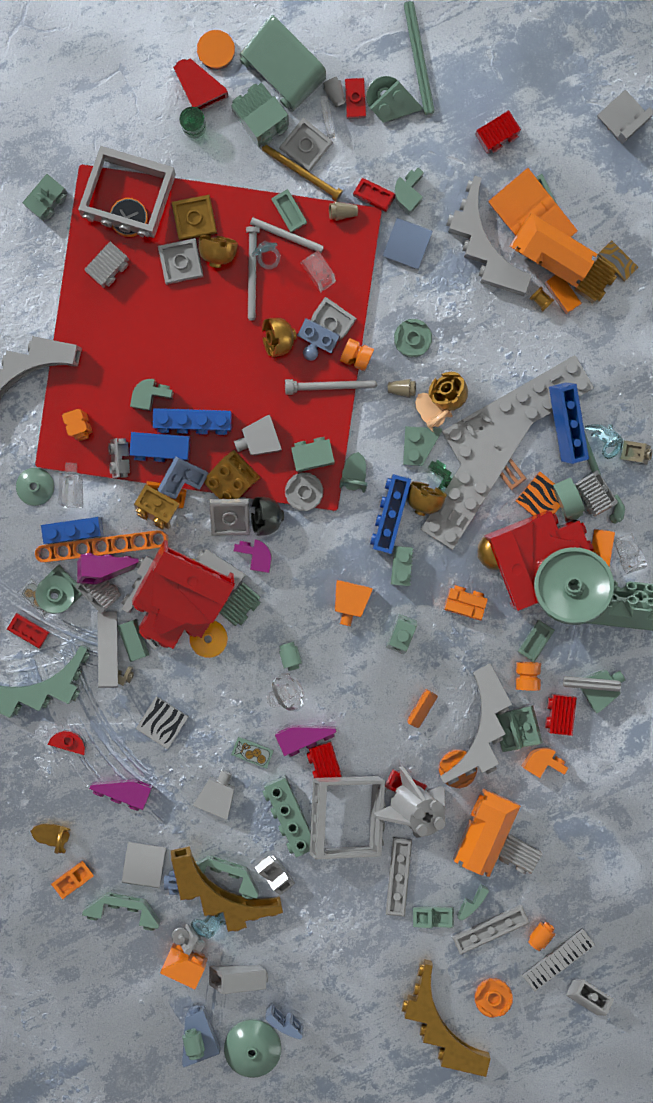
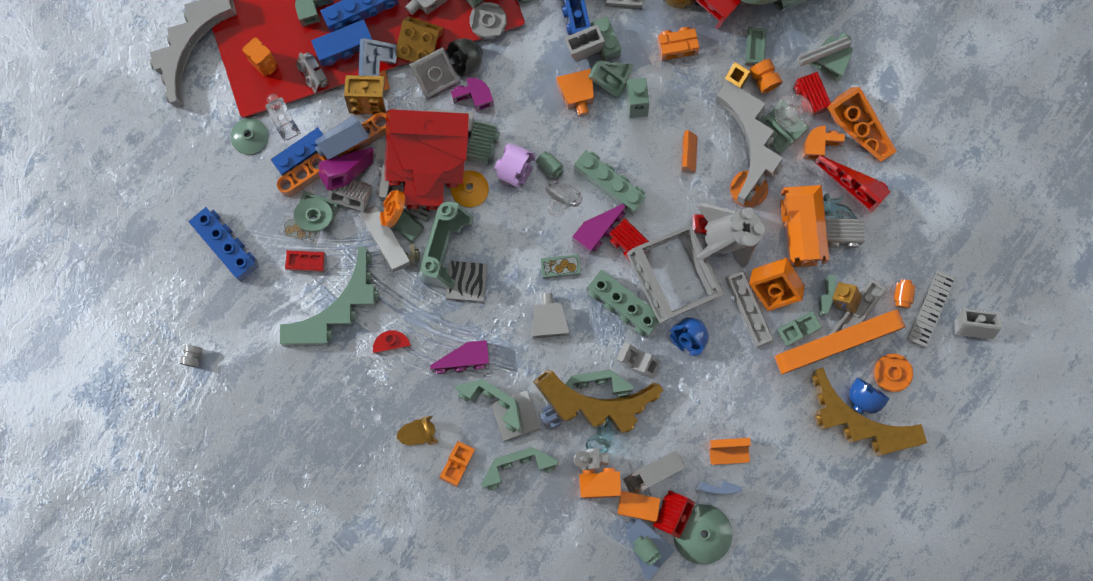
camera: 30 degrees left, 10 degrees down
none -> sand blue slope [315,115,369,159]
none -> orange tile [380,190,405,228]
none -> sand green windscreen [418,202,474,290]
none -> sand green slope [454,379,524,434]
none -> lavender brick [494,143,535,188]
none -> light grey torso [564,24,605,62]
none -> sand green brick [574,150,646,216]
none -> sand green wing [588,61,634,97]
none -> orange panel [617,491,661,522]
none -> red brick [653,490,696,539]
none -> blue cylinder [669,317,709,356]
none -> orange panel [709,438,751,465]
none -> brick [725,62,752,89]
none -> orange slope [749,257,805,311]
none -> clear tile [774,94,814,132]
none -> orange beam [774,309,906,375]
none -> red wedge [814,155,890,213]
none -> clear light blue piece [823,193,857,219]
none -> orange wedge [827,87,897,162]
none -> pearl gold brick [832,282,862,313]
none -> blue cylinder [849,377,890,414]

